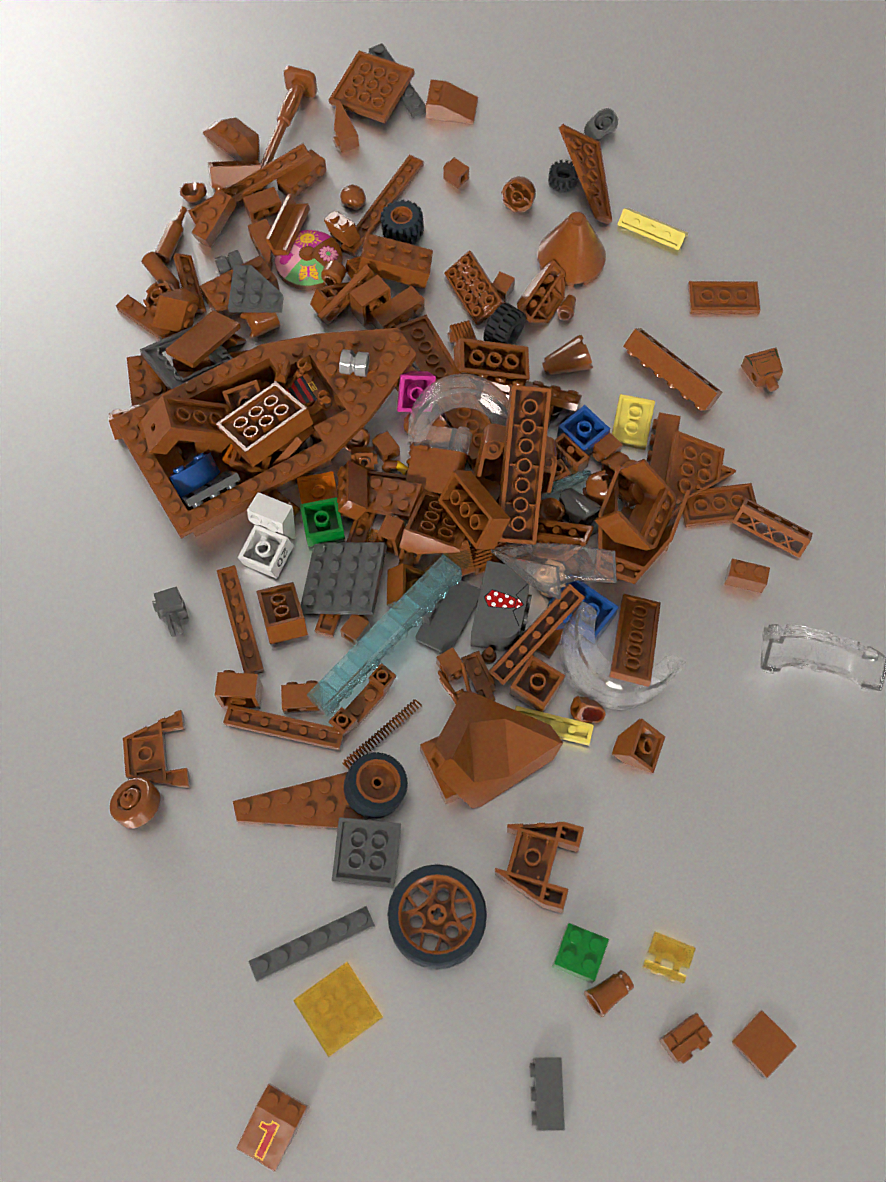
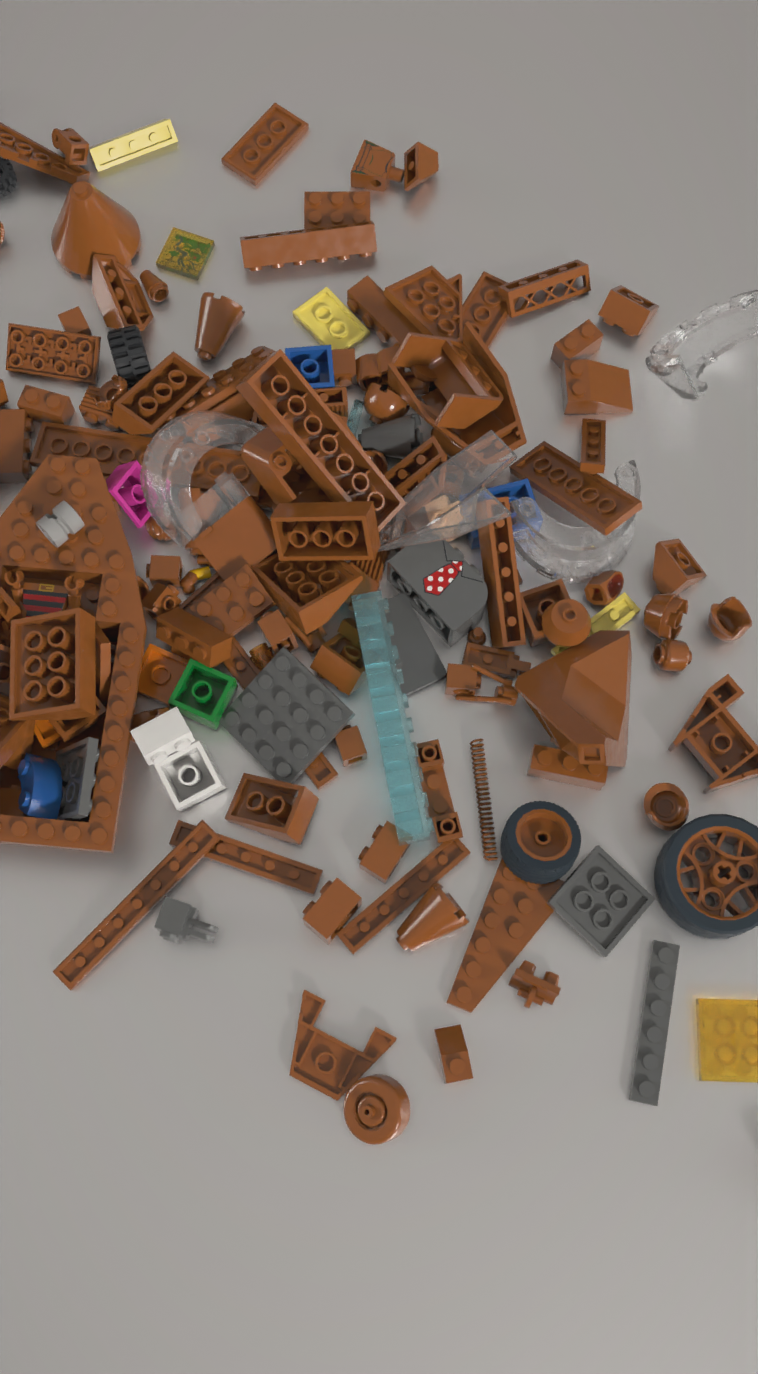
camera: 55 degrees left, 5 degrees up
none -> dark orange brick [17,385,75,425]
none -> dark orange leg [52,128,89,165]
none -> dark orange tile [53,820,221,990]
none -> dark orange hair [93,375,129,411]
none -> clear yellow tile [156,227,215,281]
none -> dark orange plate [304,191,370,229]
none -> dark orange cone [396,881,470,951]
none -> dark orange slope [404,142,439,191]
none -> dark orange slope [434,1024,473,1084]
none -> dark orange hips [508,960,561,1009]
none -> dark orange cone [542,599,591,647]
none -> dark orange slope [560,359,633,415]
none -> dark orange plate [580,418,606,474]
none -> dark orange slope [598,285,659,337]
none -> dark orange cone [644,594,688,640]
none -> dark orange helmet [644,783,689,831]
none -> dark orange head [653,639,692,672]
none -> dark orange helmet [708,597,752,641]

